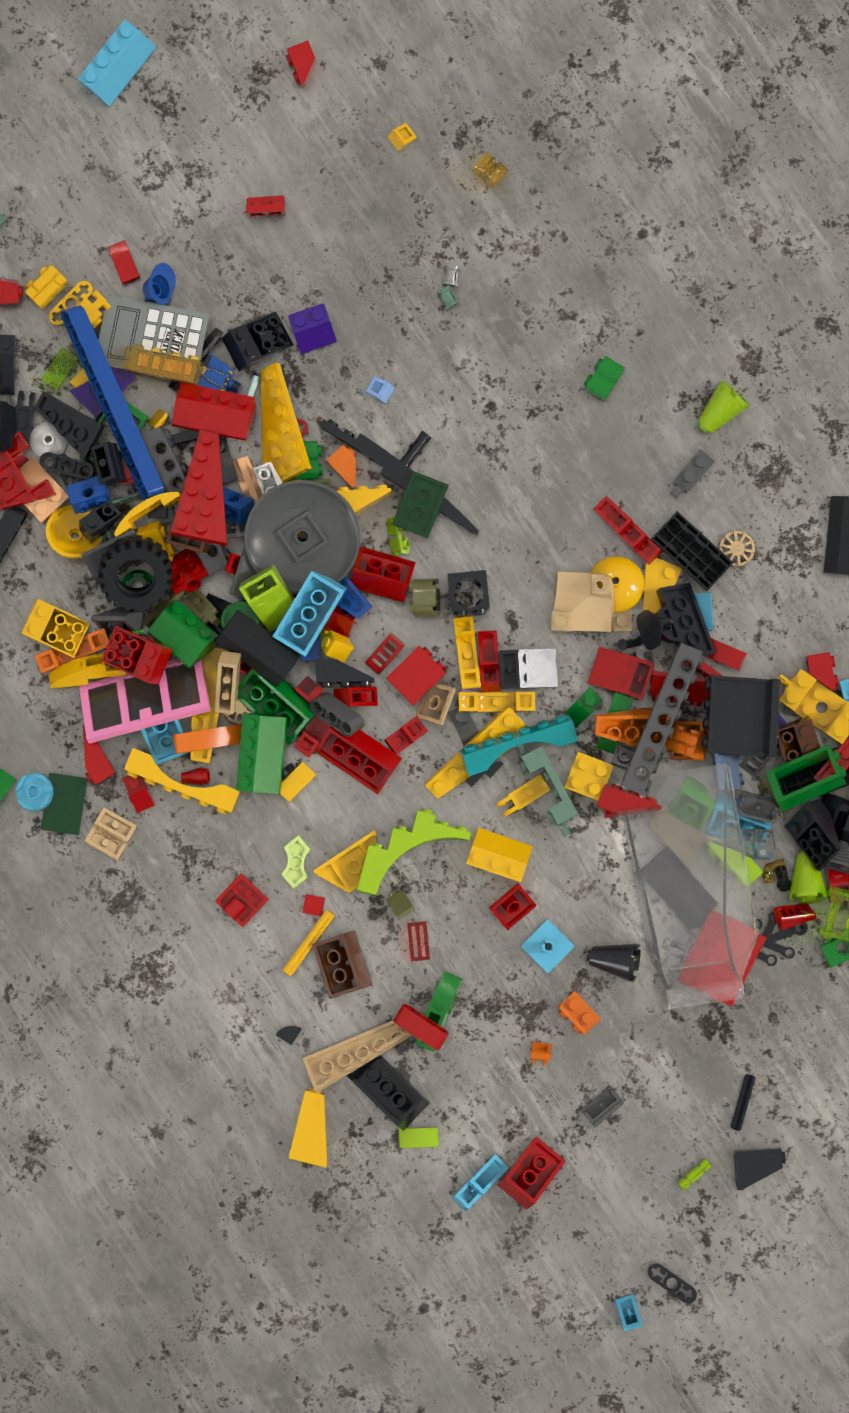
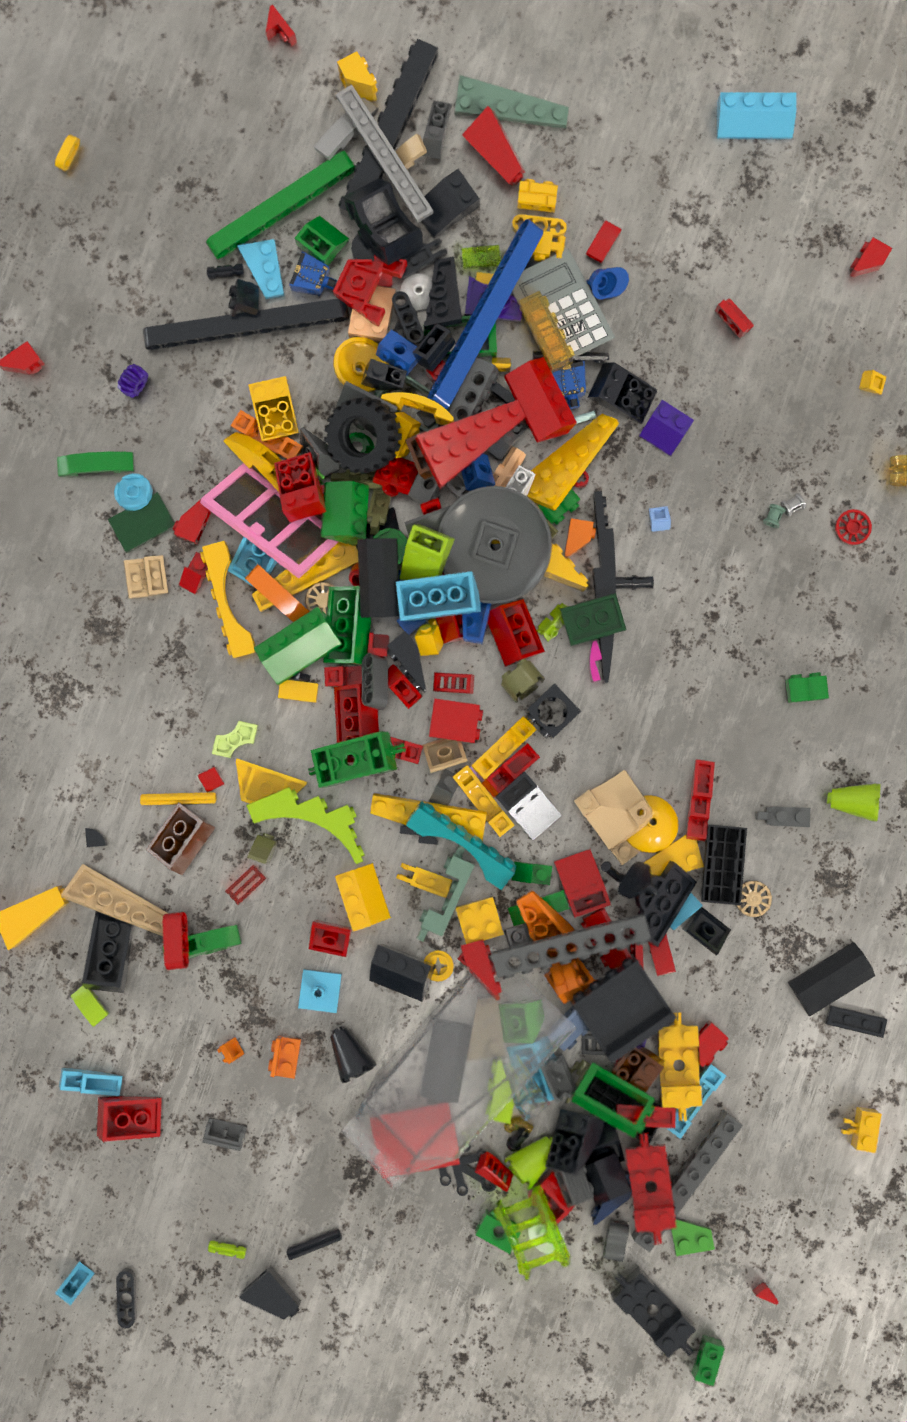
camera: 55 degrees right, 0 degrees up
red cone [181,767,210,786] -> none
tan brick [215,651,241,715] -> none
red plate [215,873,269,927] -> none
none -> green brick [308,732,406,788]
none -> black slope [369,944,436,1002]
none -> yellow gear [424,950,454,982]
none -> dark pink slope [589,641,602,683]
none -> black slope [682,907,731,956]
none -> red wheel [835,509,872,545]

